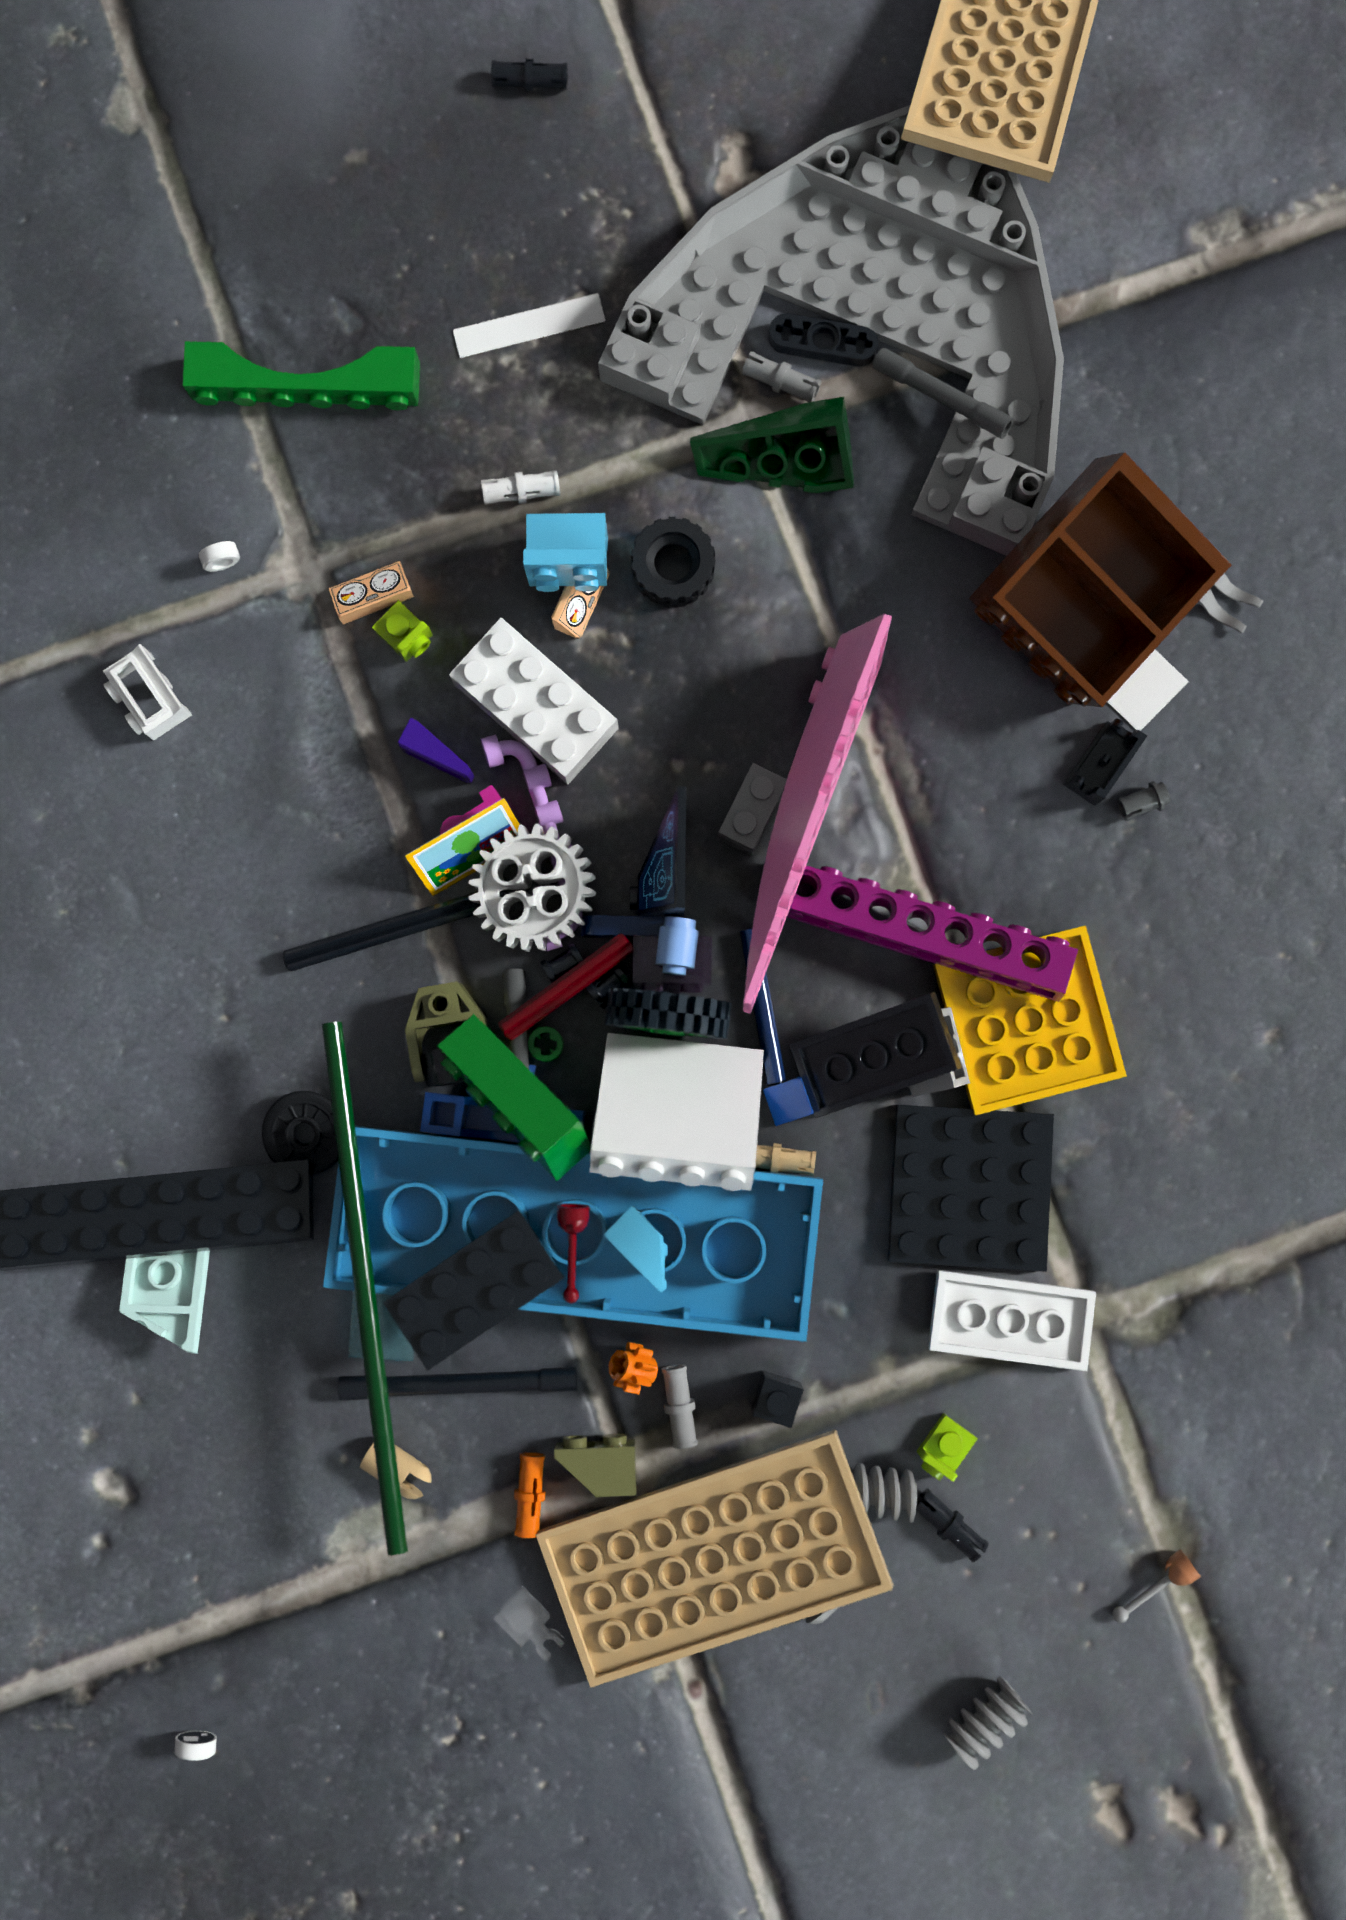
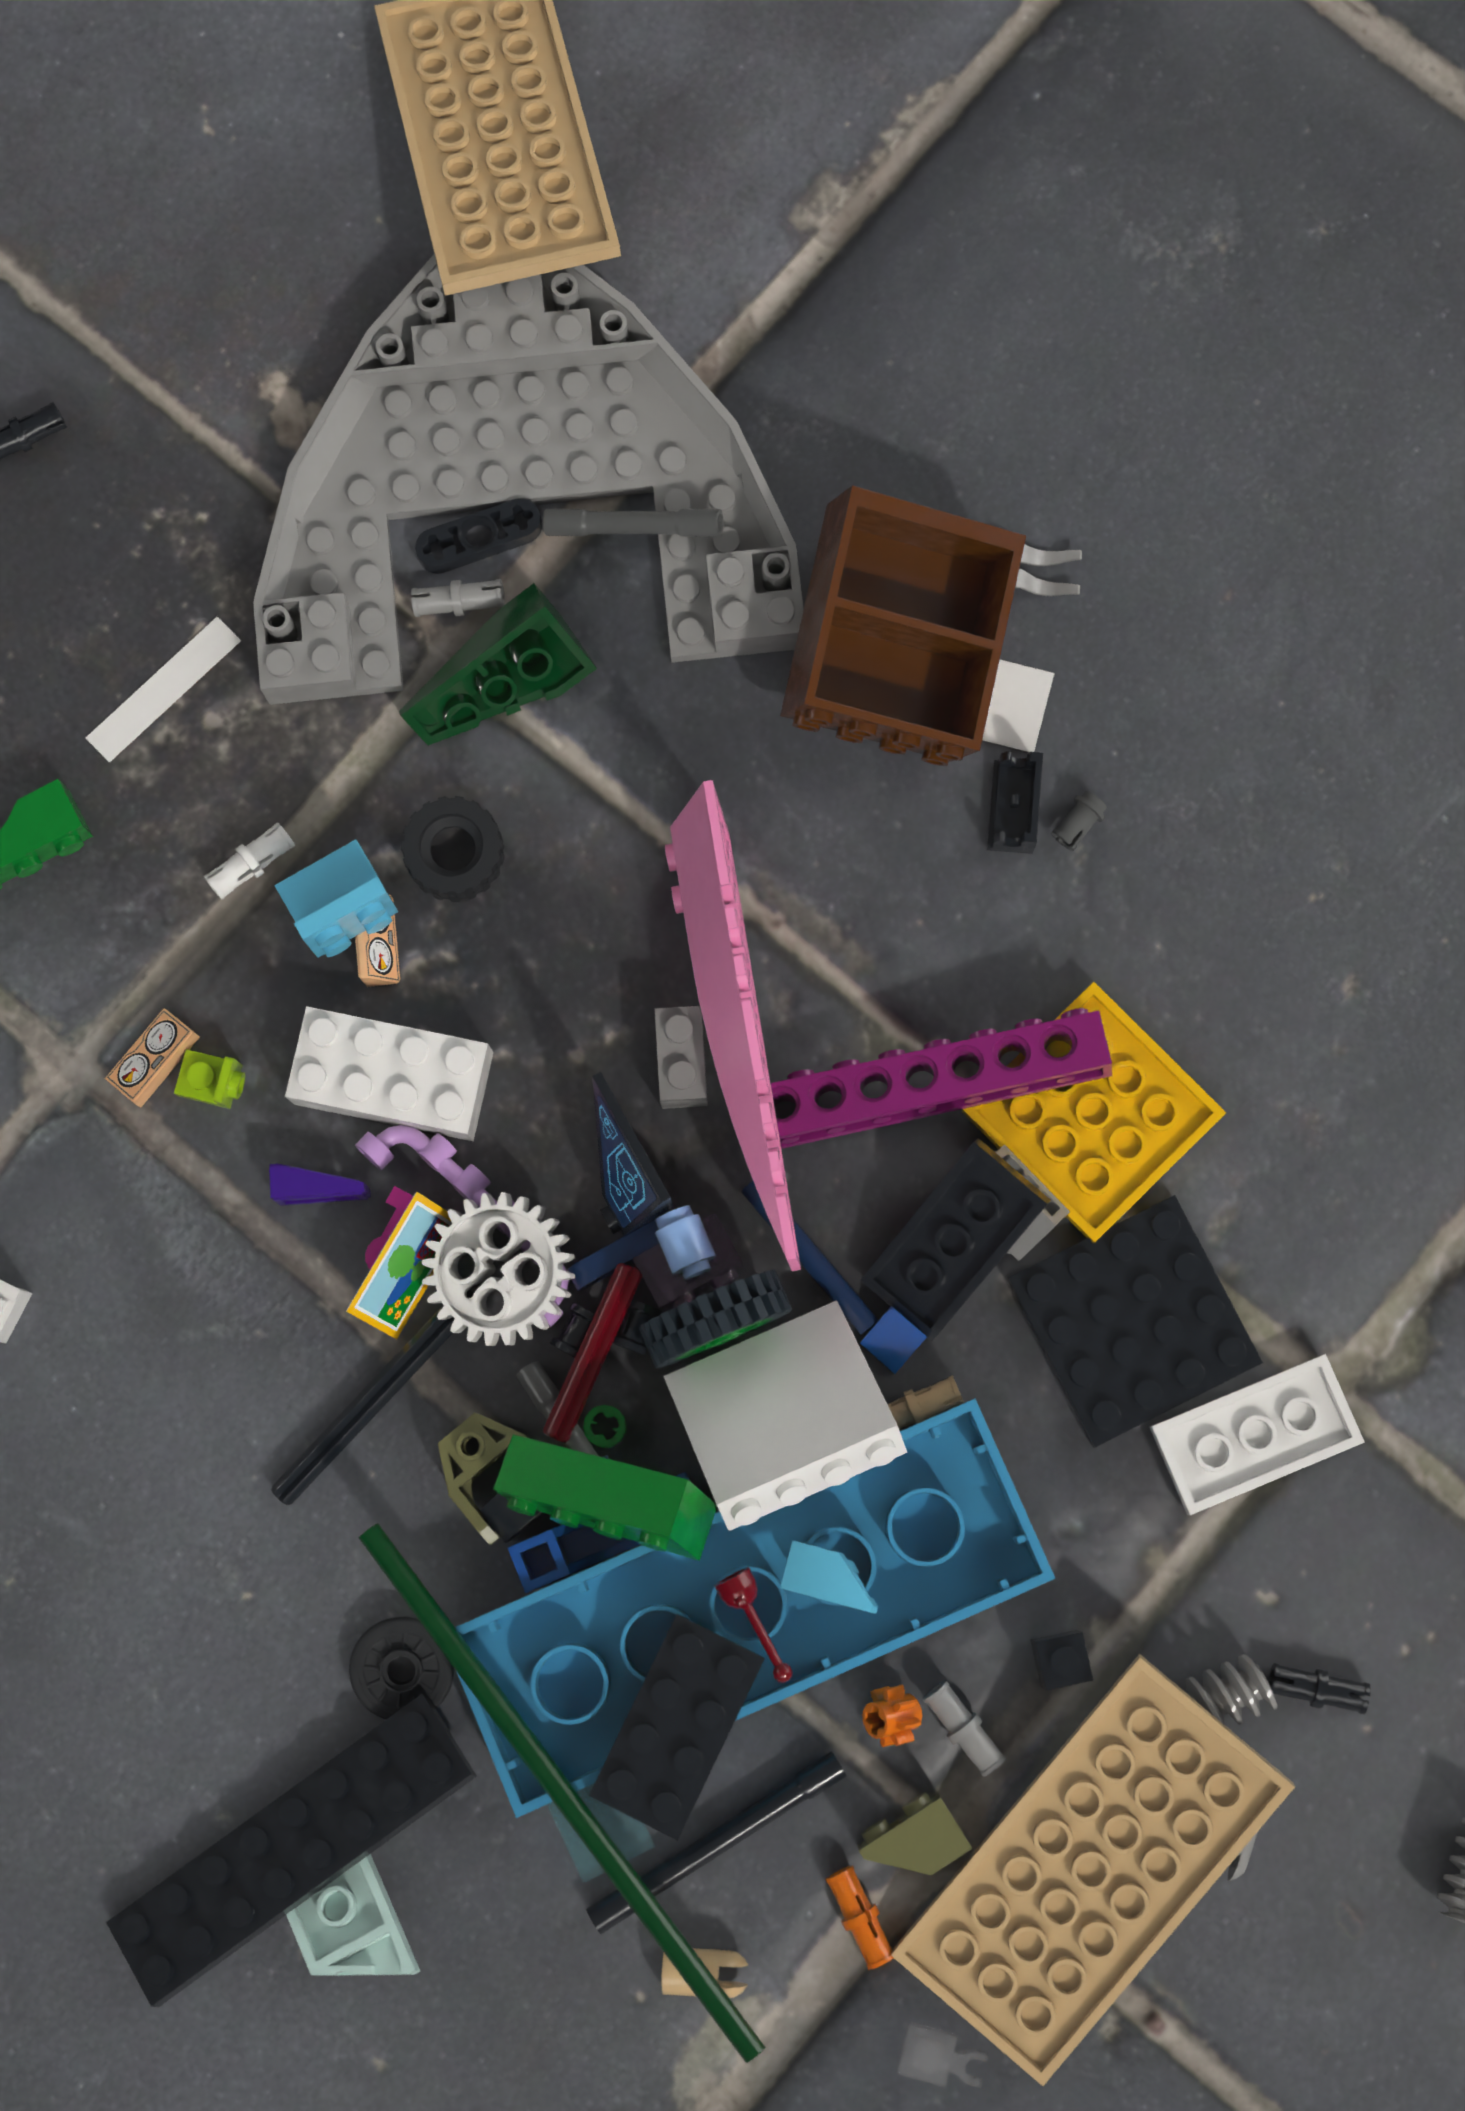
camera: 25 degrees left, 5 degrees down
lime bracket [916,1413,978,1482] -> none

